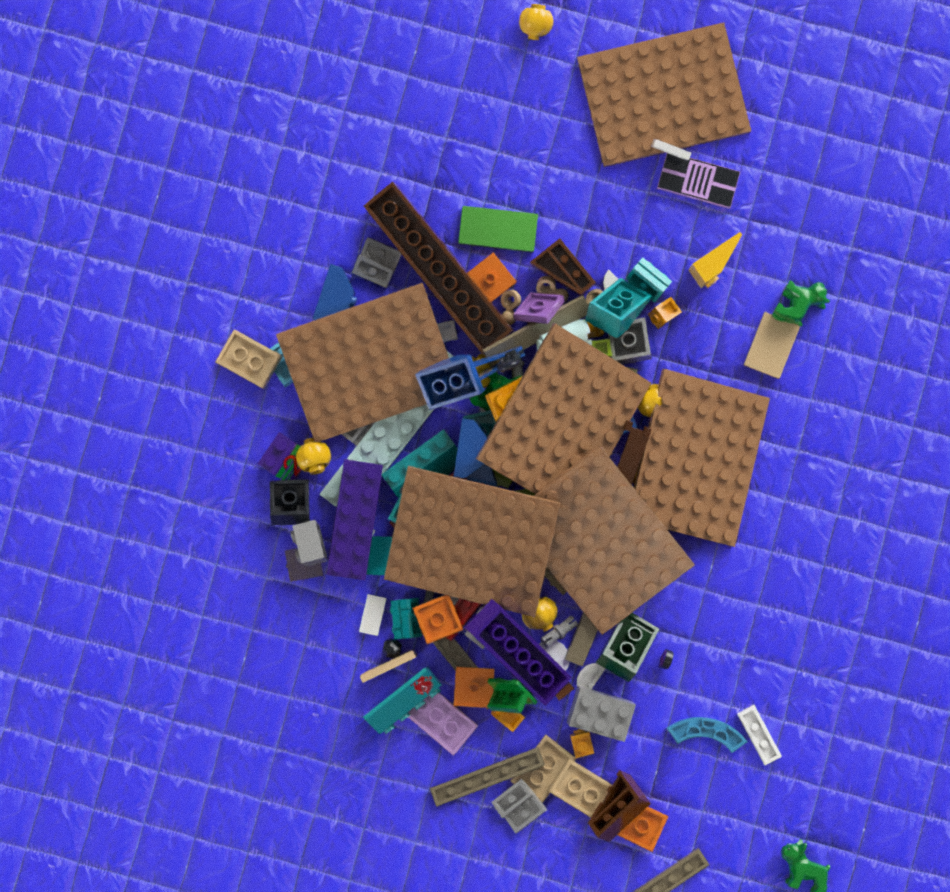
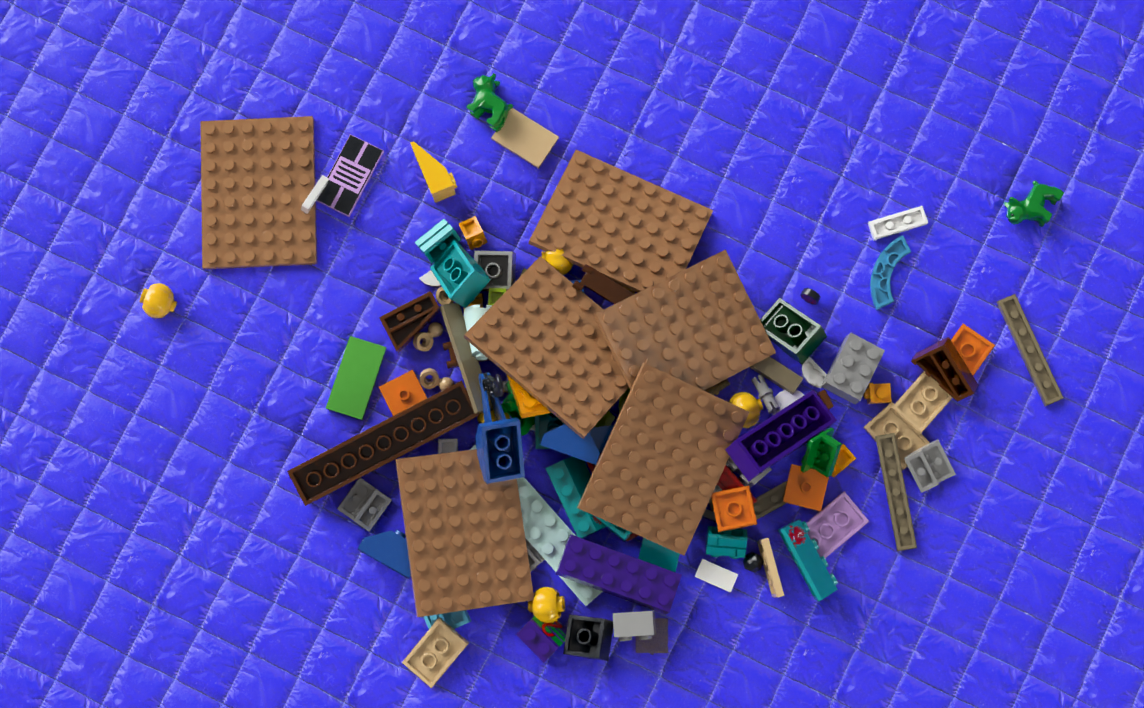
camera: 80 degrees left, 5 degrees down
medium lavender tile [513,292,565,324] -> none

